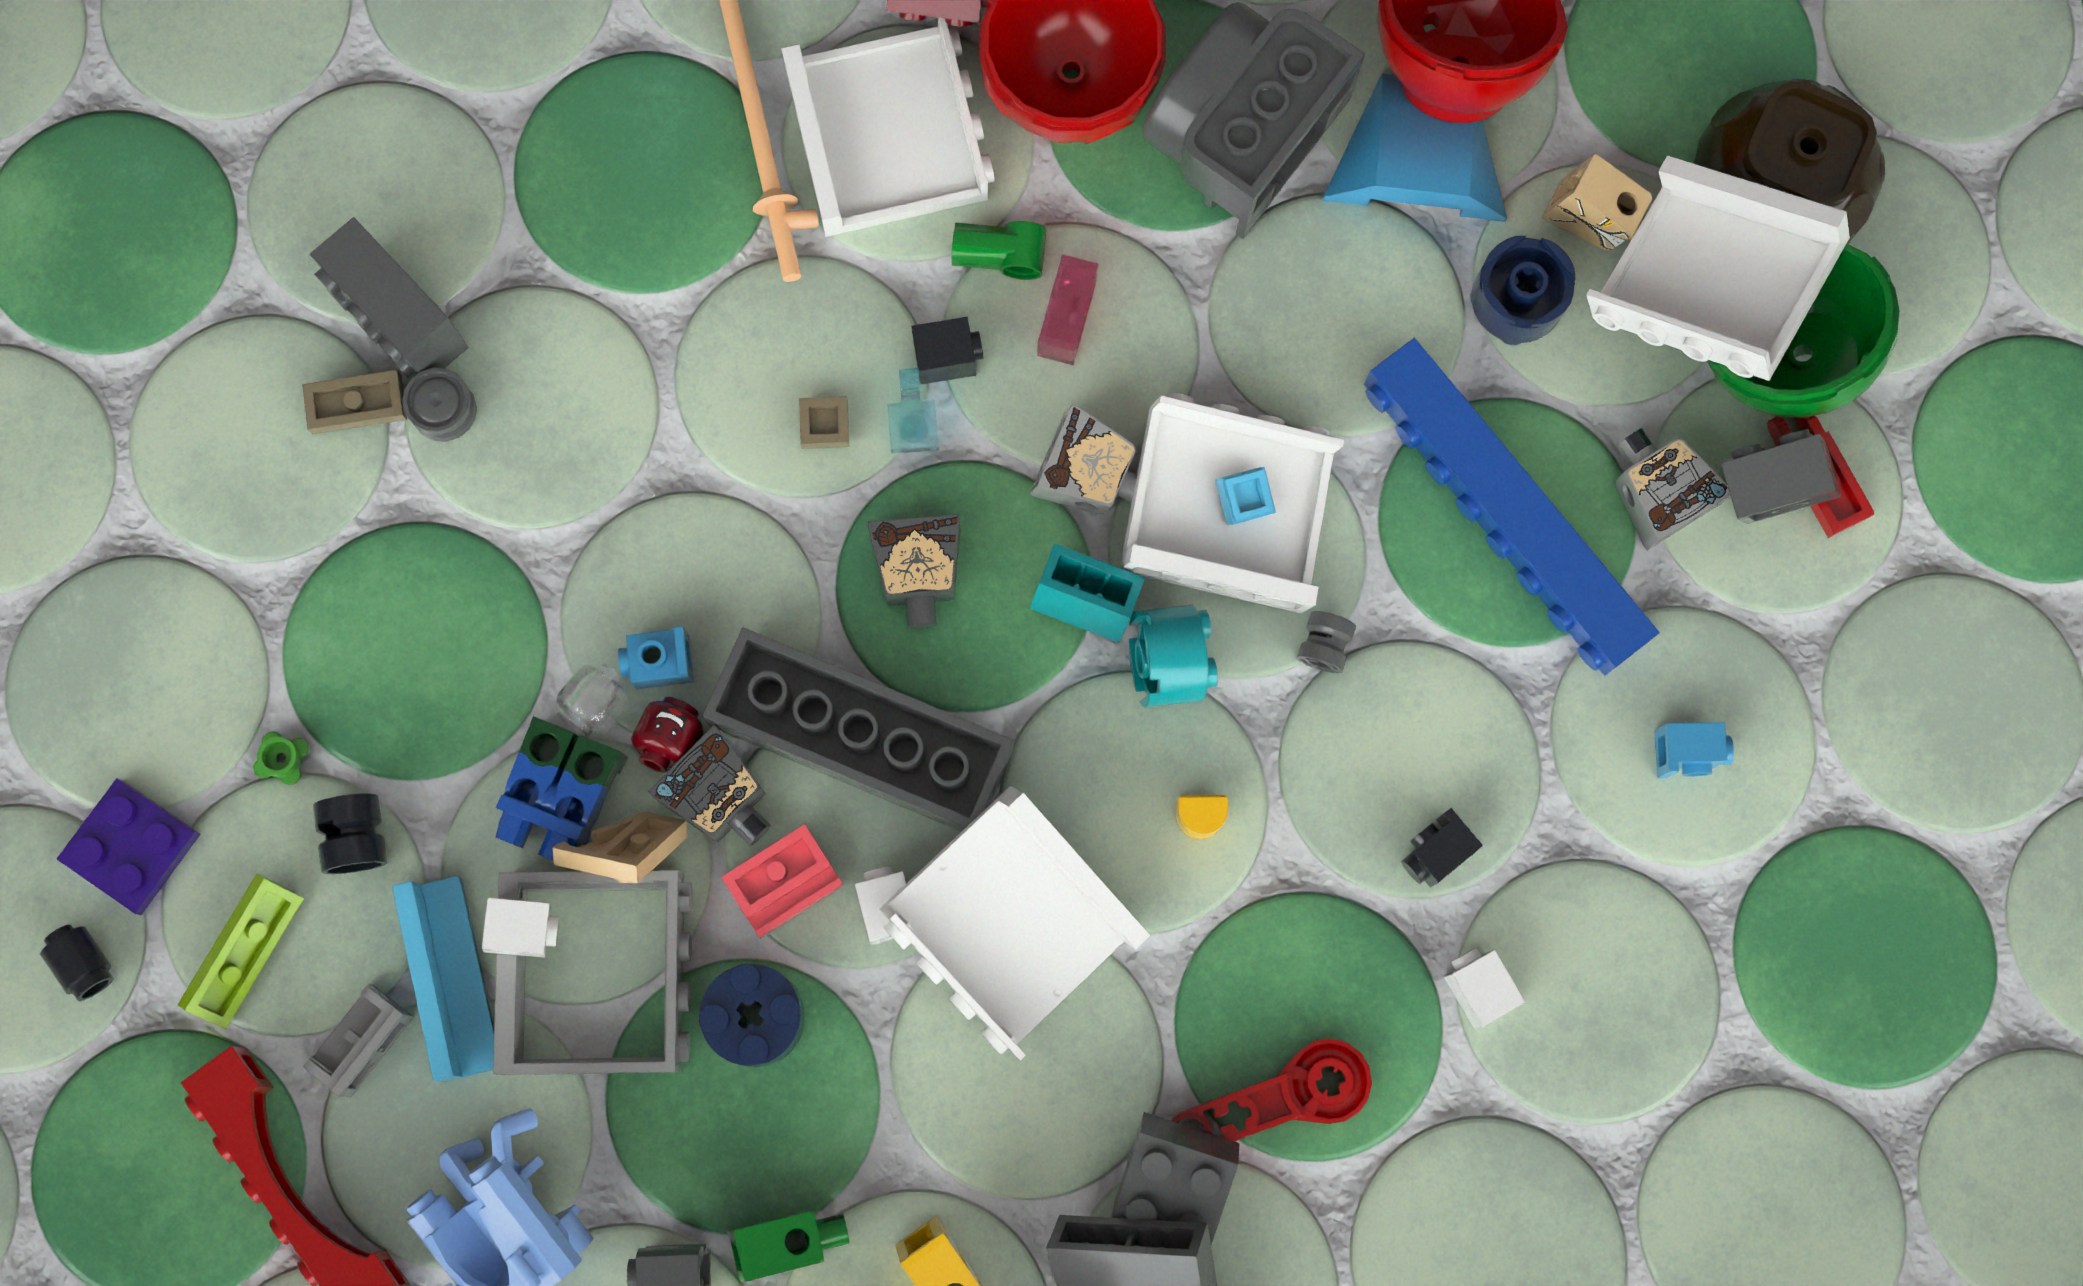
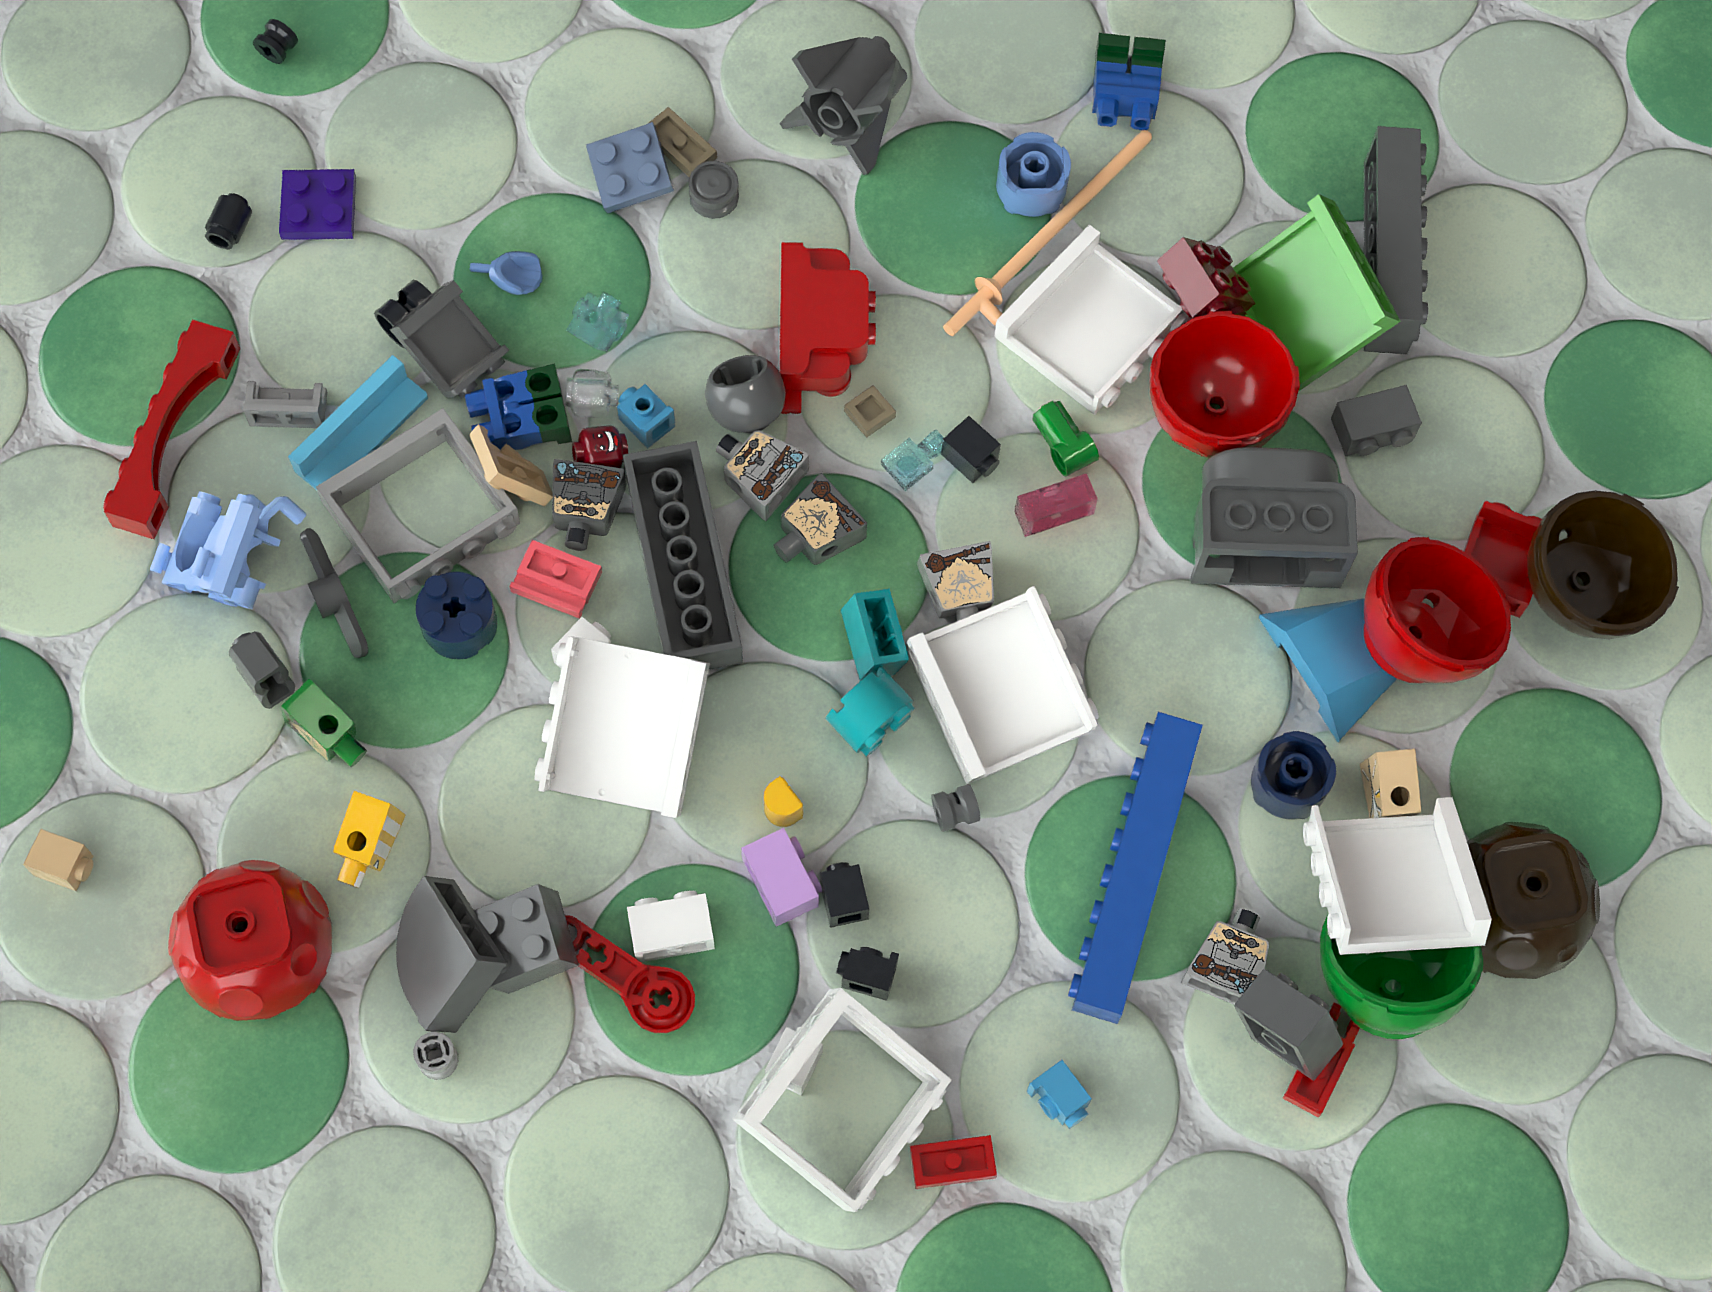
camera: 55 degrees right, 10 degrees down
lime plate [177,873,304,1029] -> none
bright green plate [253,731,310,785] -> none
dark grey brick [310,217,469,378] -> none
white brick [482,898,559,958] -> none
medium azure tile [1215,467,1276,526] -> none
none -> dark grey piece [300,528,368,658]
none -> dark grey panel [390,280,509,398]
none -> medium blue piece [470,251,543,295]
none -> clear light blue brick [566,291,629,352]
none -> sand blue plate [586,122,674,214]
none -> white brick [627,891,715,962]
none -> dark grey wheel [705,355,786,433]
none -> torso [716,430,809,521]
none -> white window [733,988,952,1212]
none -> lavender brick [741,828,822,927]
none -> dark grey brick [779,36,907,175]
none -> red brick [780,242,876,414]
none -> black brick [820,862,869,928]
none -> red plate [910,1135,997,1189]
none -> medium blue brick [996,132,1071,217]

